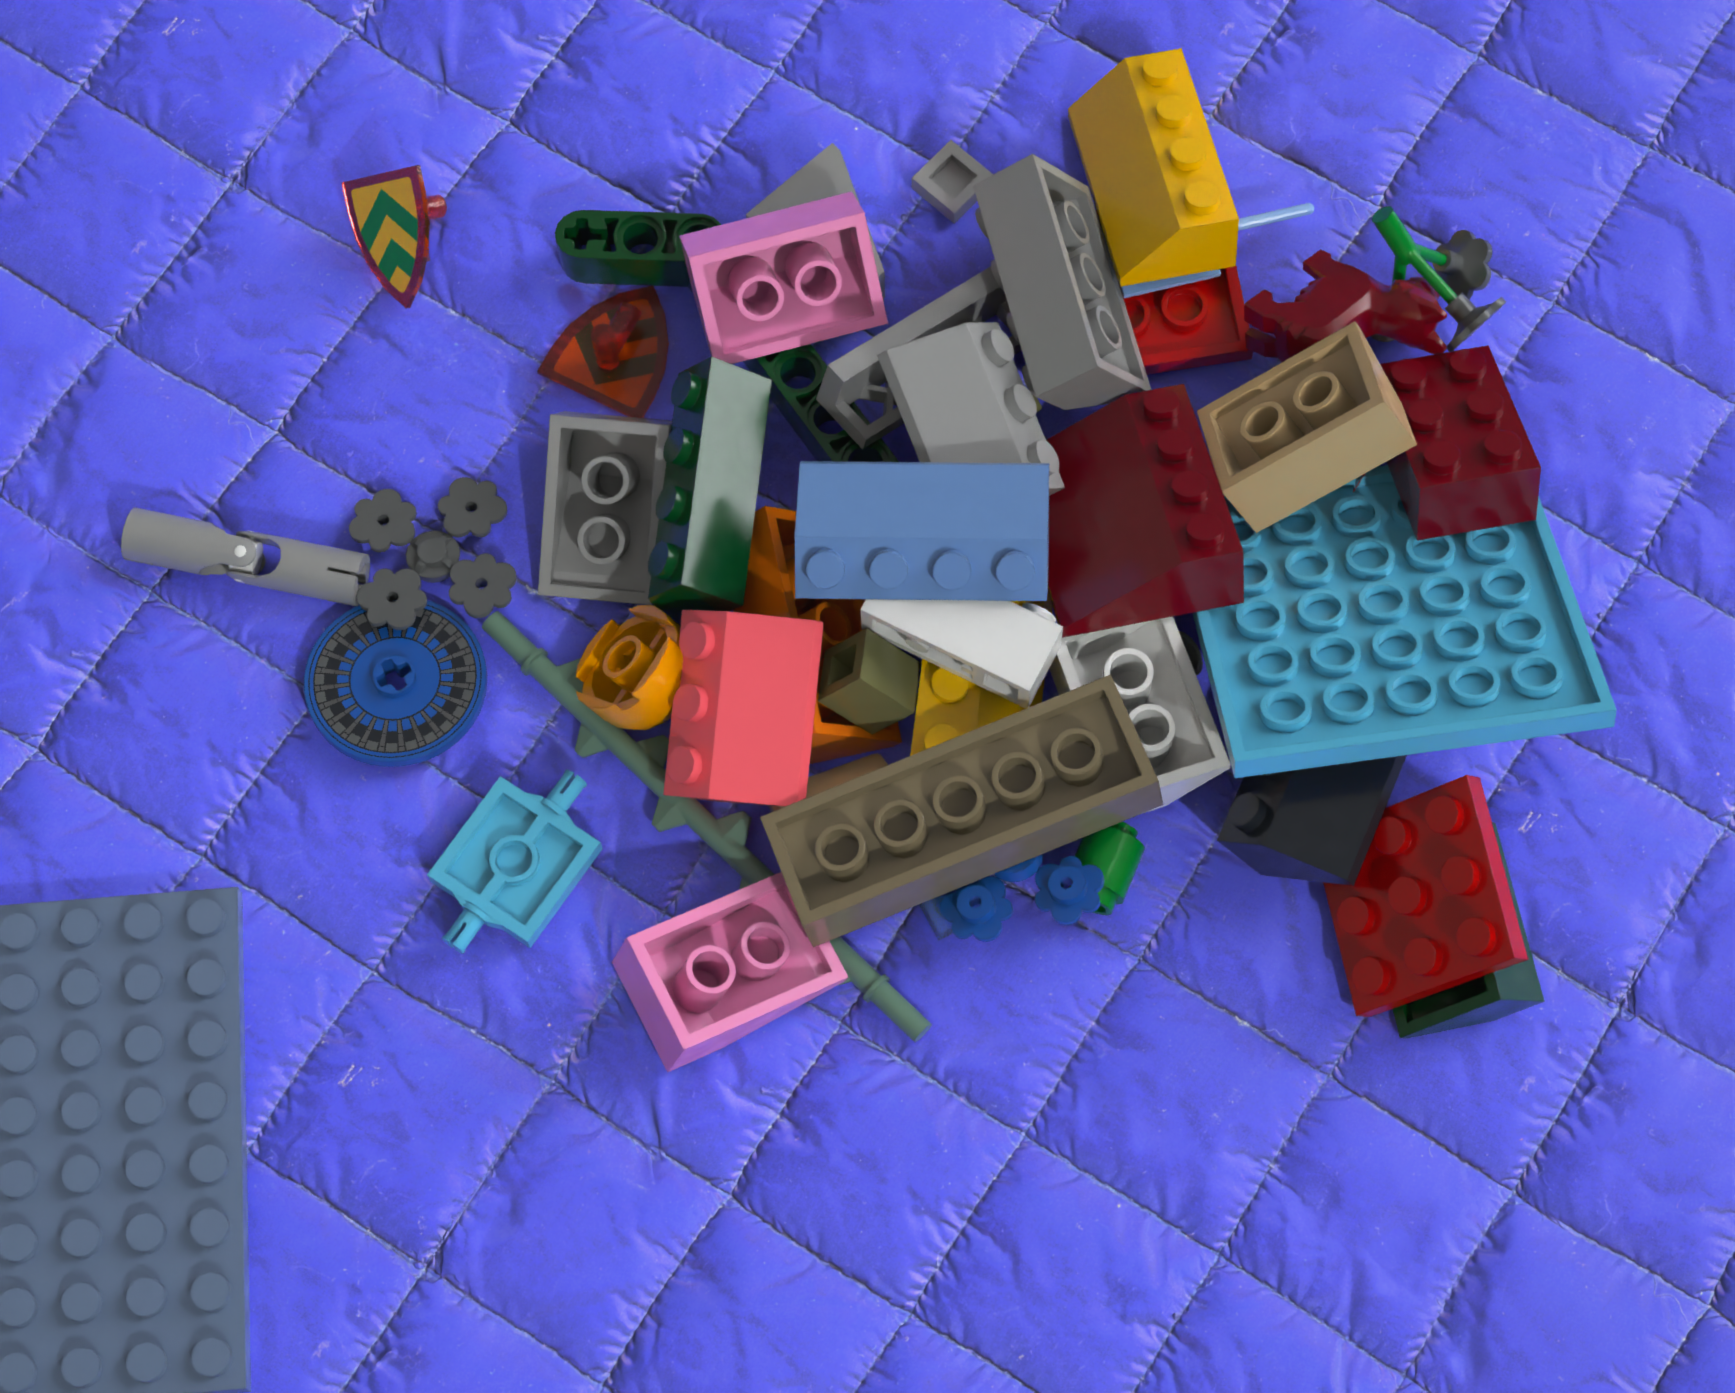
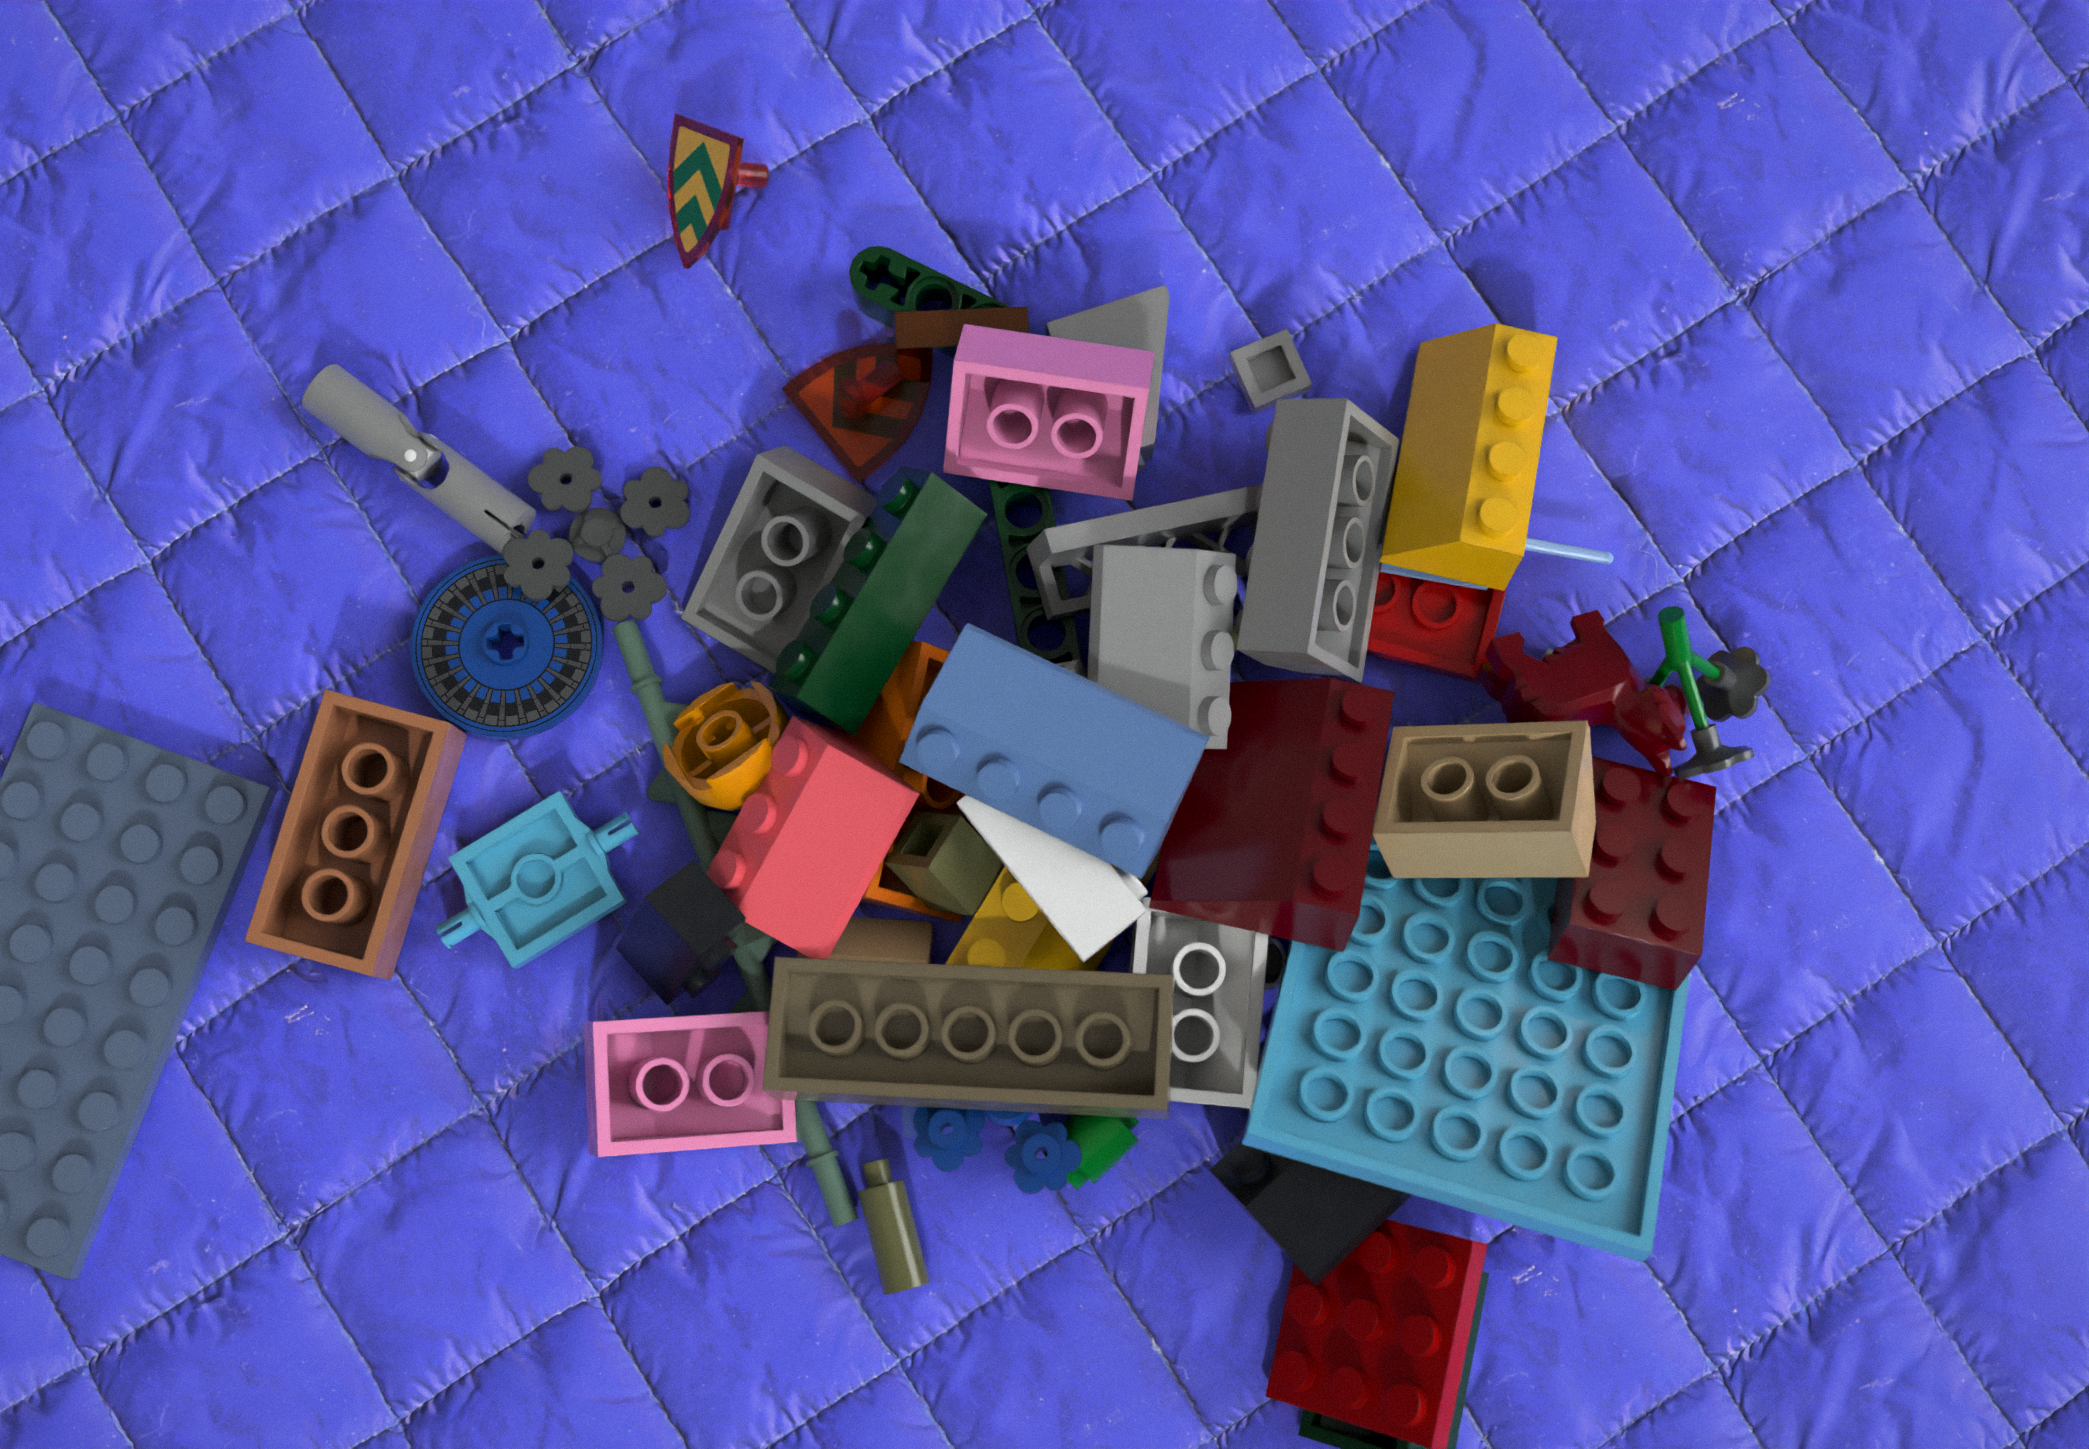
camera: 20 degrees right, 10 degrees up
none -> nougat brick [244,689,467,980]
none -> black brick [616,860,747,1005]
none -> olive cylinder [858,1158,930,1295]
none -> reddish brown piece [893,306,1029,357]

